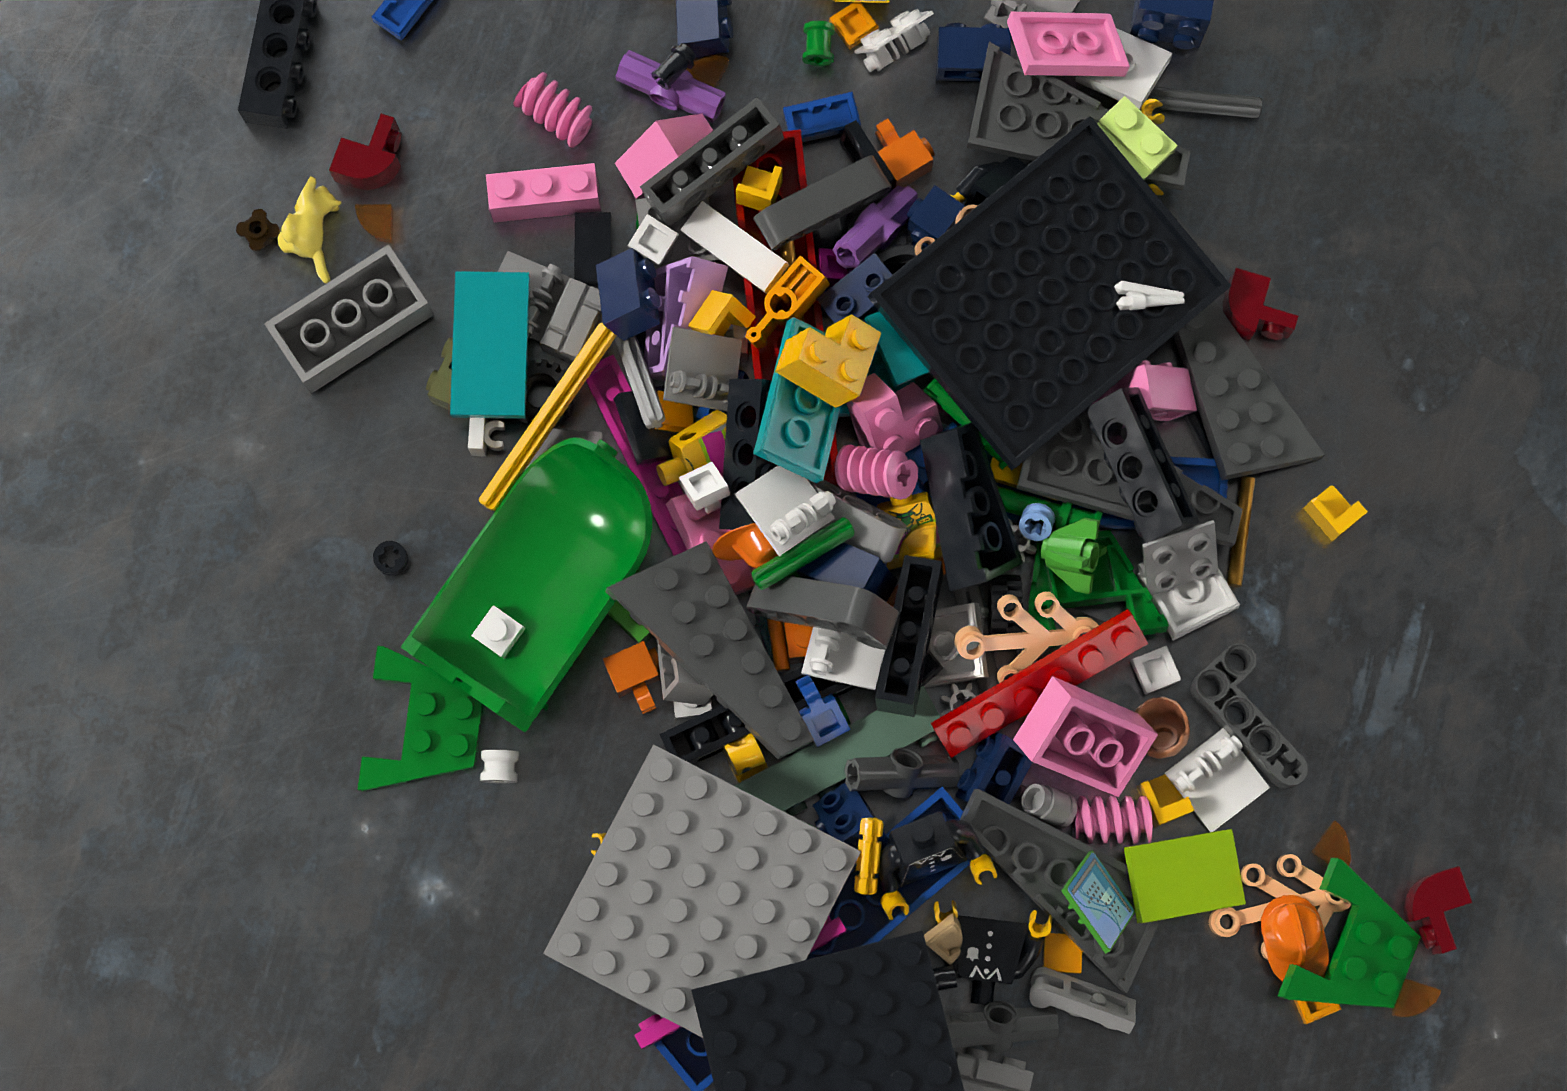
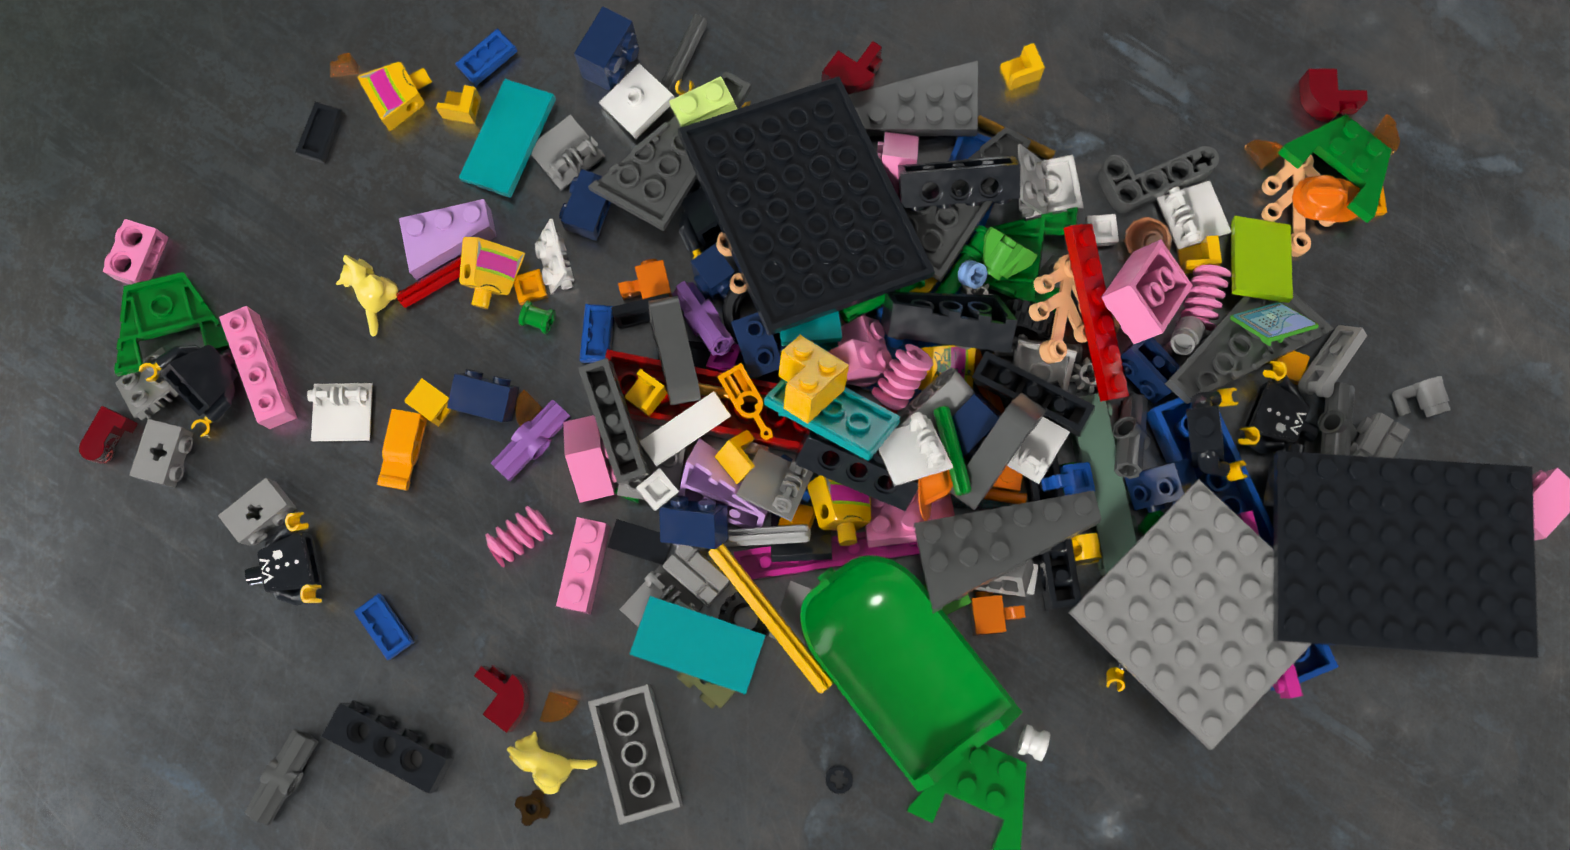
camera: 70 degrees left, 0 degrees up
white tile [468,418,505,457] -> none
white plate [471,605,526,659] -> none
black pin [651,43,697,90] -> none
white tile [679,462,730,514] -> none
yellow axle [854,817,884,895] -> none
yellow tile [898,522,936,561] -> none
tan tile [924,913,963,965] -> none
bright pink plate [1007,11,1130,77] -> none
white piece [1114,280,1185,310] -> none

